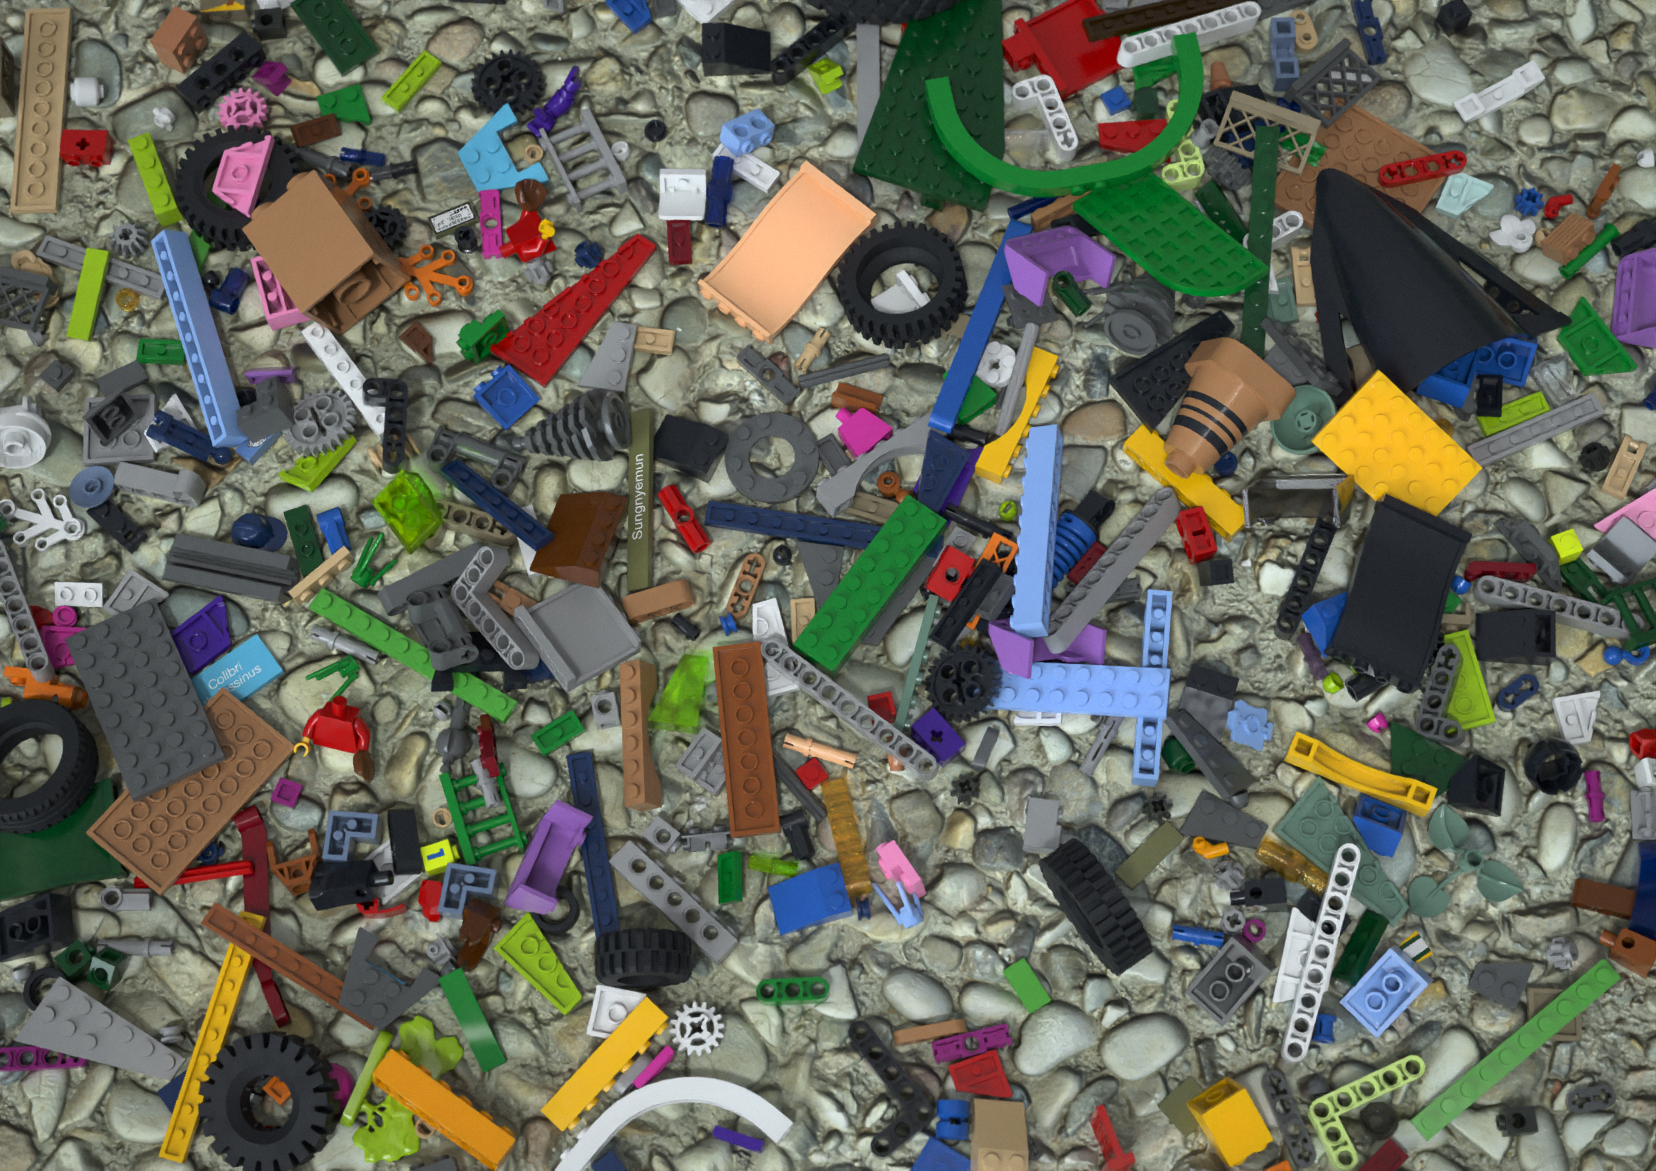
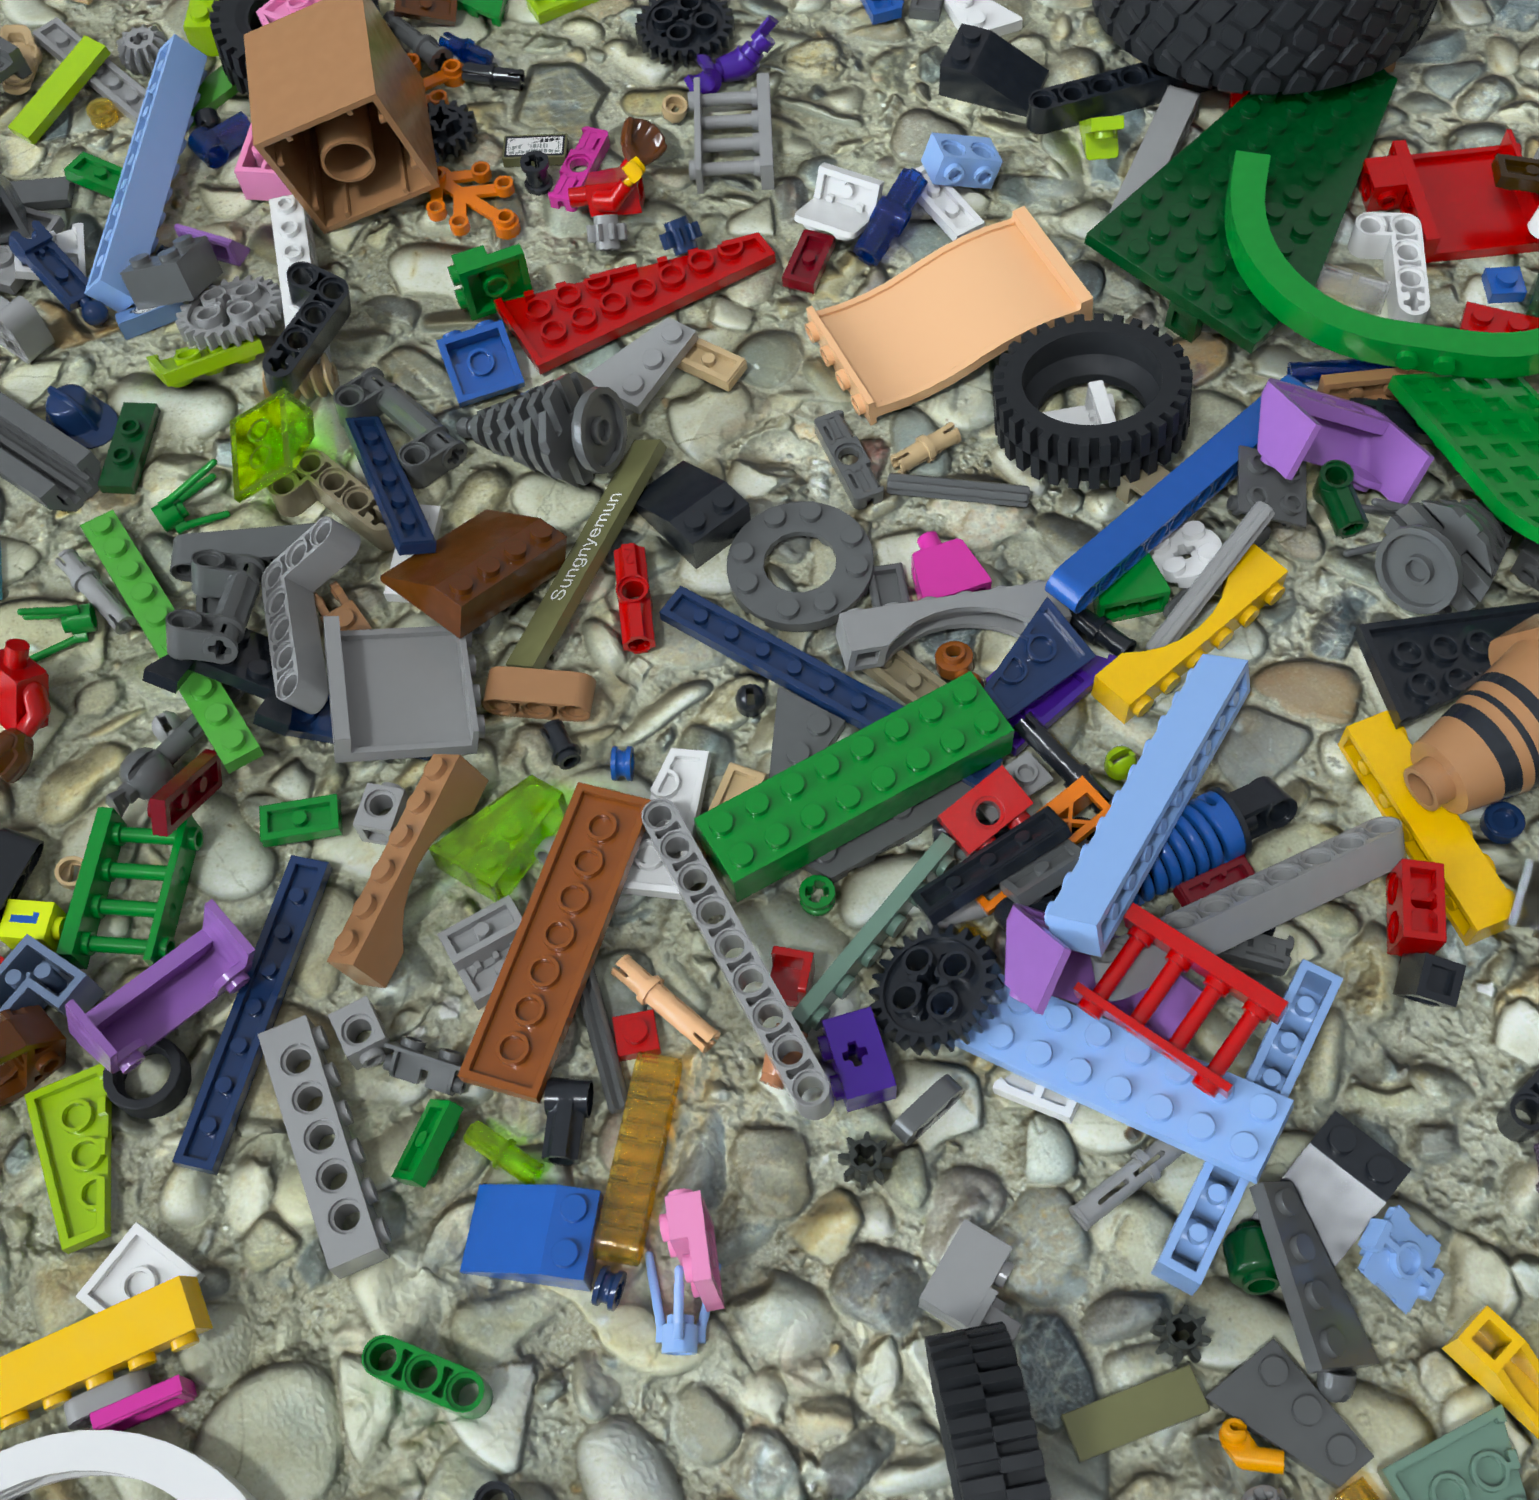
camera: 25 degrees right, 10 degrees down
tan plate [288,546,354,605] -> none
blue piece [316,506,352,555] -> none
reddish brown slope [399,321,433,365] -> none
medium azure wing [457,103,550,193] -> none
light grey pin [471,758,502,809] -> none
black tyre [595,928,692,988] -> none
white hinge [611,141,630,162] -> none
black plate [644,120,667,142] -> none
white gear [669,1001,725,1058] -> none
medium nougat beam [727,553,766,620] -> none
dark orange panel [831,382,884,417] -> none
none -> green bush [799,875,835,916]
none -> red fence [1073,902,1289,1099]

